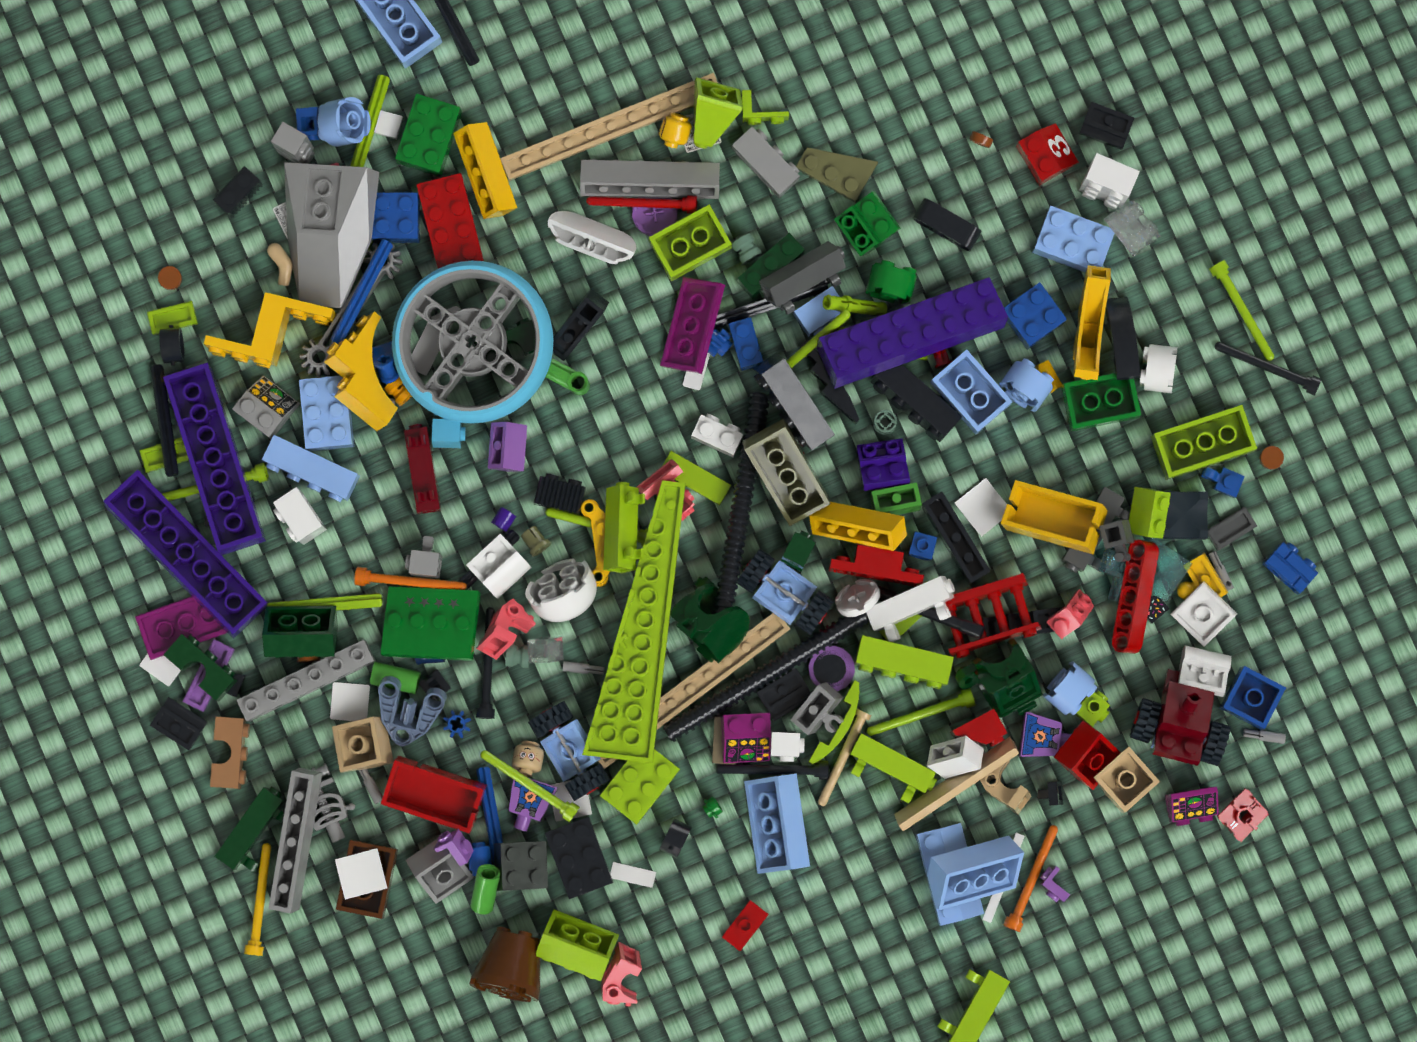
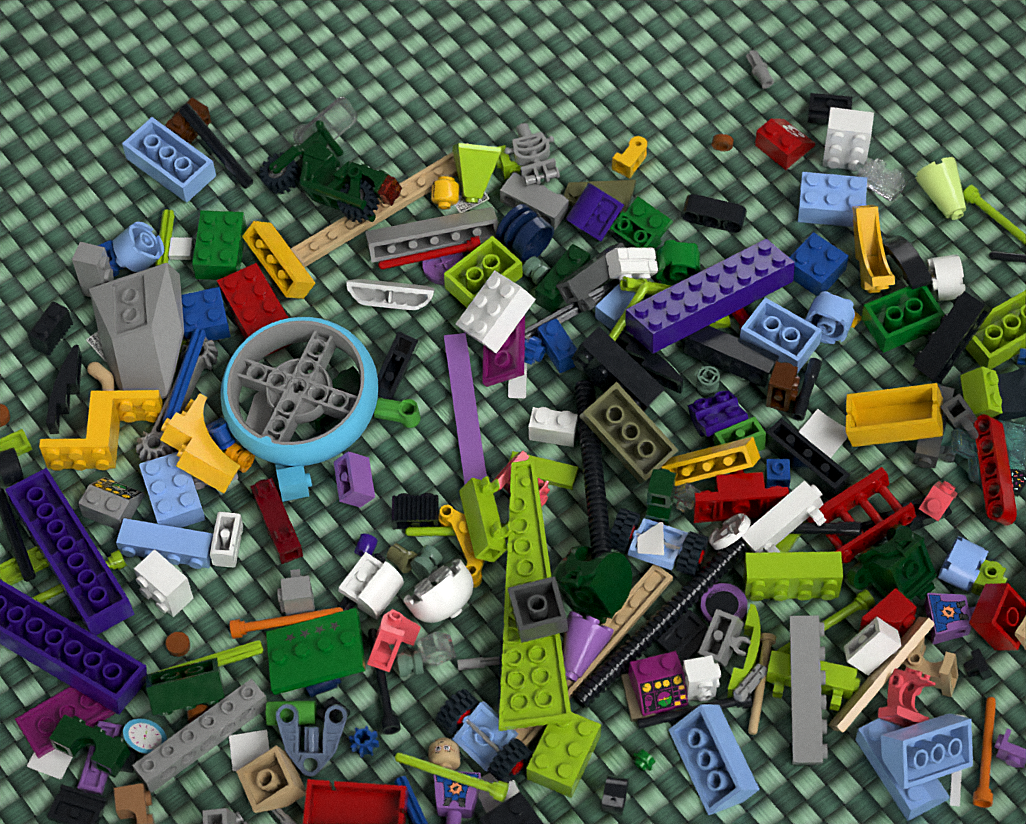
camera: 10 degrees left, 25 degrees down
none -> black slope [46,345,82,434]
none -> sticker [123,719,167,754]
none -> dark orange tile [166,632,190,657]
none -> white brick [210,512,243,568]
none -> piece [259,97,402,222]
none -> sand green wheel [410,545,443,578]
none -> medium lavender tile [444,333,487,485]
none -> white piece [456,270,536,353]
none -> dark blue wheel [496,204,554,262]
none -> light grey torso [504,123,560,187]
none -> dark grey brick [508,576,568,643]
none -> medium lavender cone [562,611,614,682]
none -> dark purple brick [566,182,625,242]
none -> white brick [606,248,658,282]
none -> yellow leg [612,136,647,179]
none -> white sticker [637,522,664,555]
none -> clear tile [674,482,701,512]
none -> light grey axle [733,664,767,702]
none -> light grey axle [746,50,774,88]
none -> reddish brown brick [766,361,801,412]
none -> light grey brick [790,616,827,765]
none -> black piece [791,358,822,421]
none -> coral tile [878,667,936,728]
none -> black brick [912,291,992,384]
none -> yellowish green cone [915,157,966,220]

